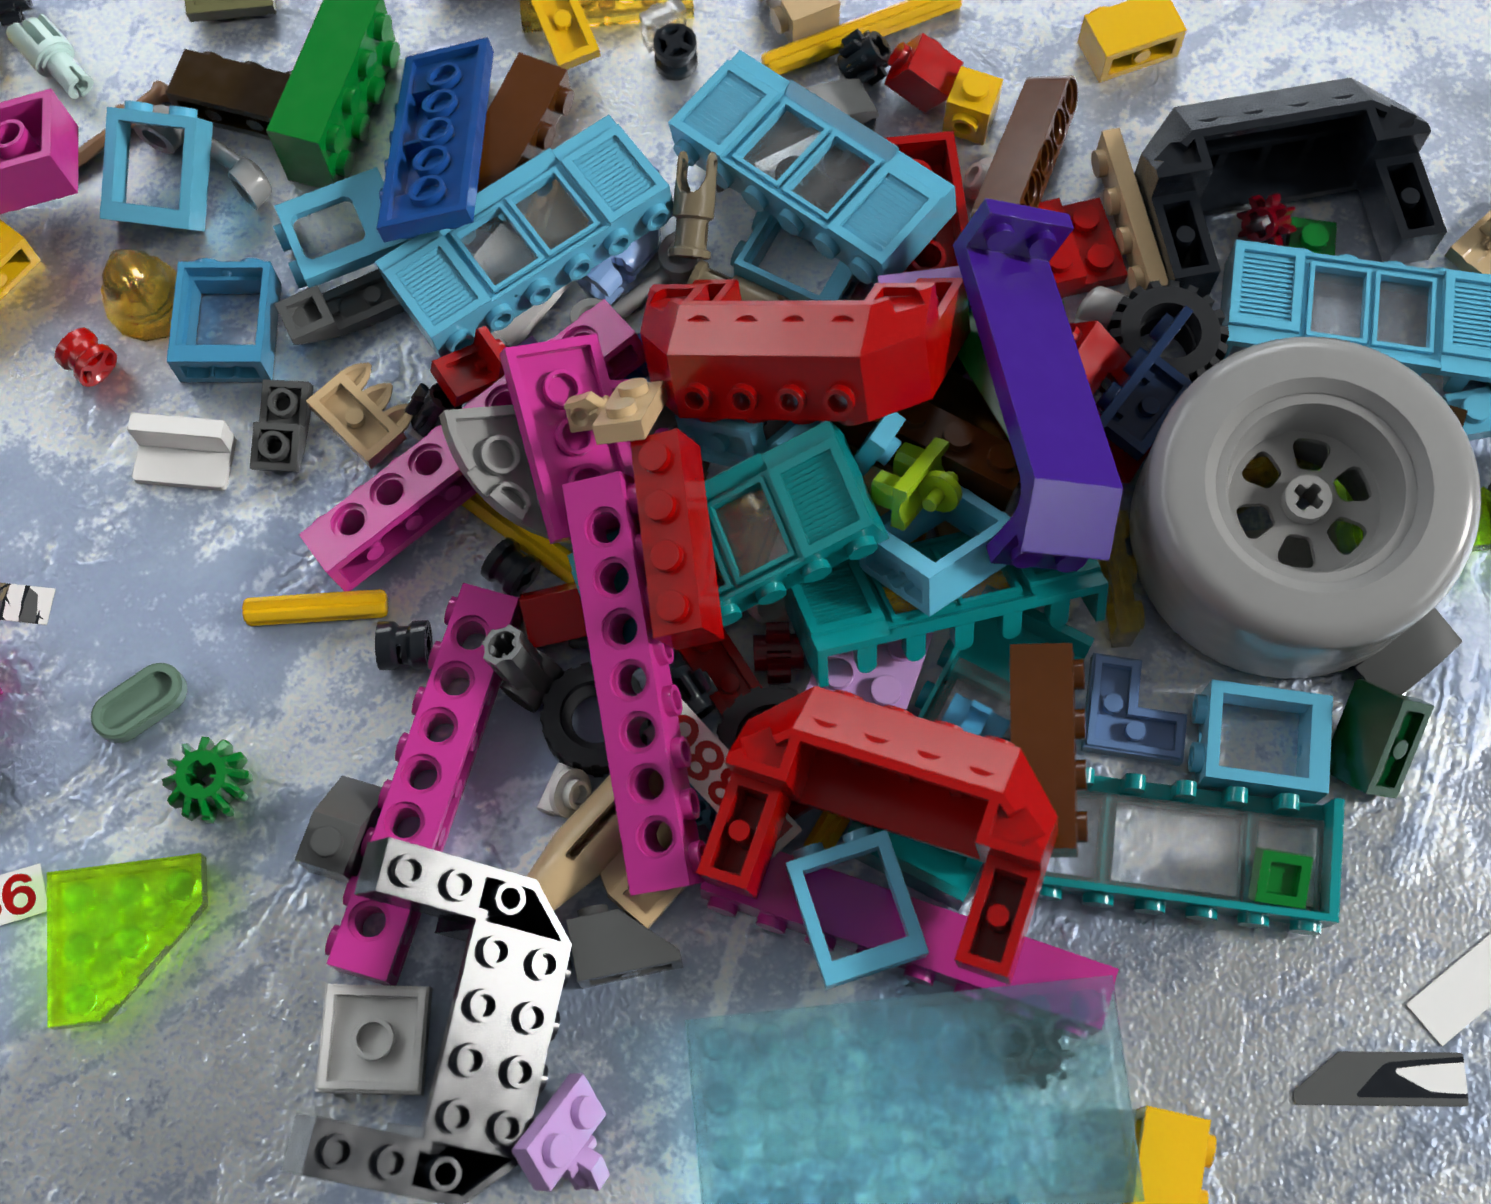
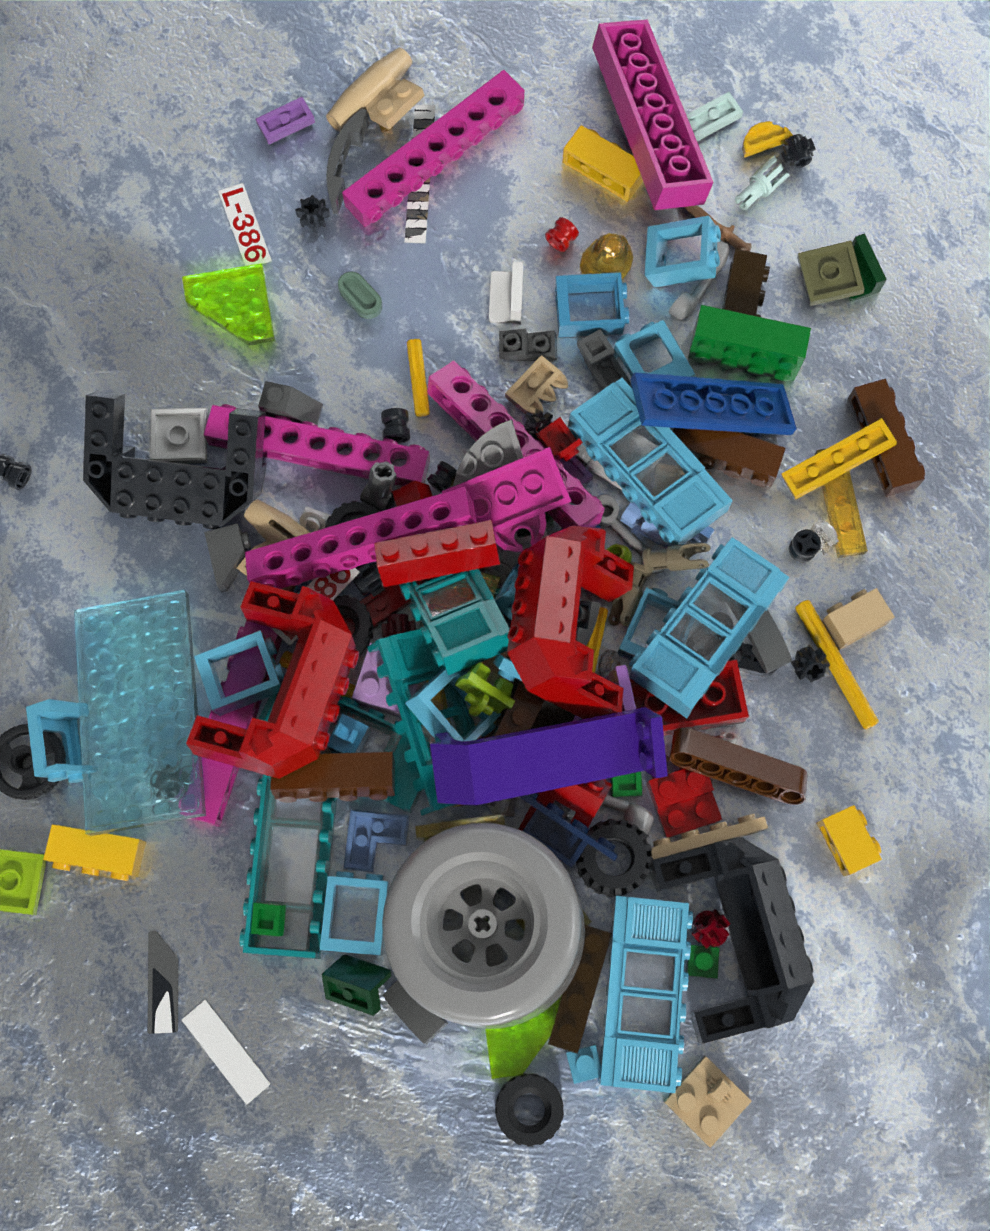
camera: 85 degrees right, 5 degrees up
green gear [161,736,253,824] -> none
lavender hinge [512,1073,610,1191] -> none
tan hinge [564,378,668,445] -> none
red brick [884,33,964,113] -> none
yellow brick [942,66,1004,145] -> none

